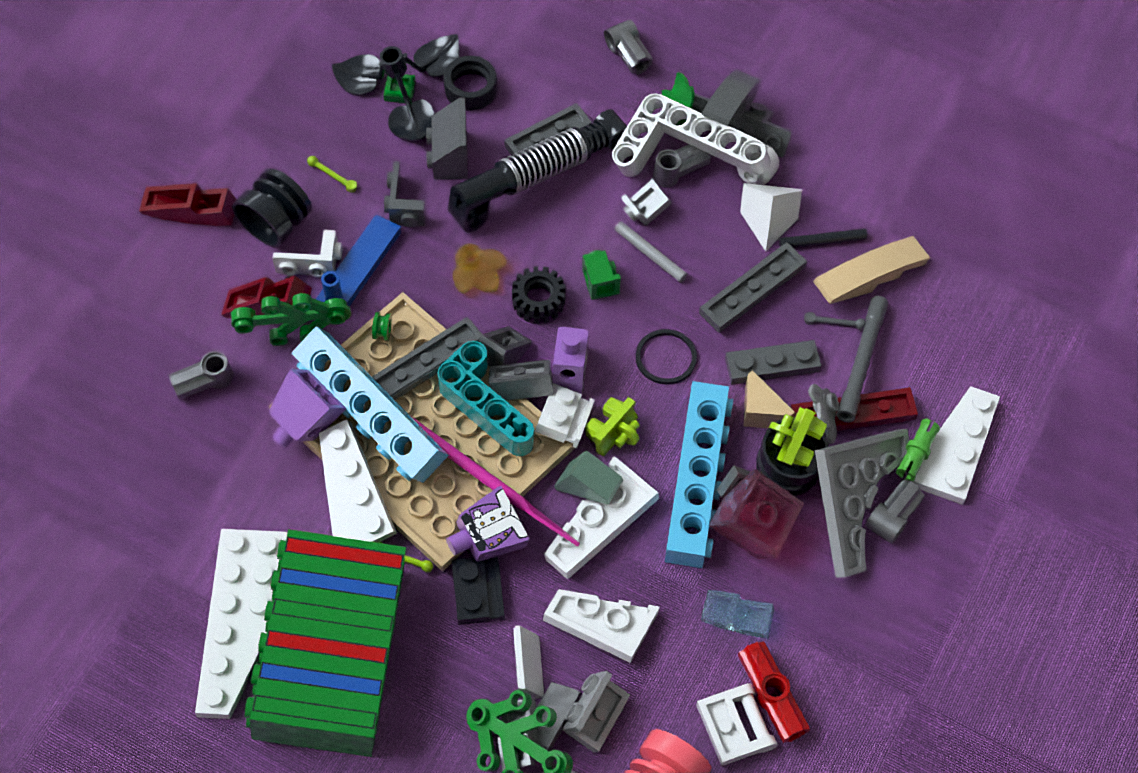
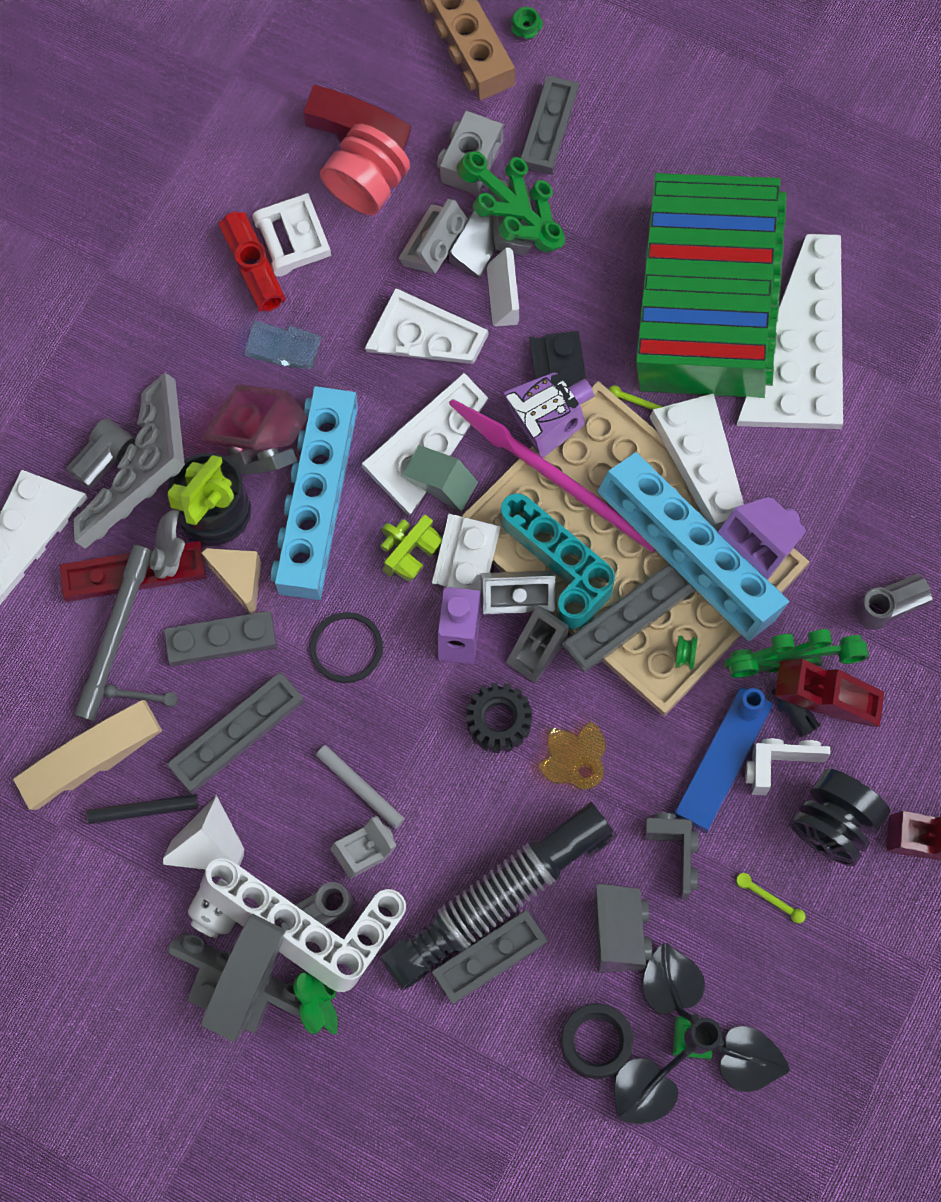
camera: 175 degrees left, 10 degrees up
green brick [582,250,621,300] -> none
flat silver piece [604,19,653,75] -> none
bright green pin [896,419,940,481] -> none

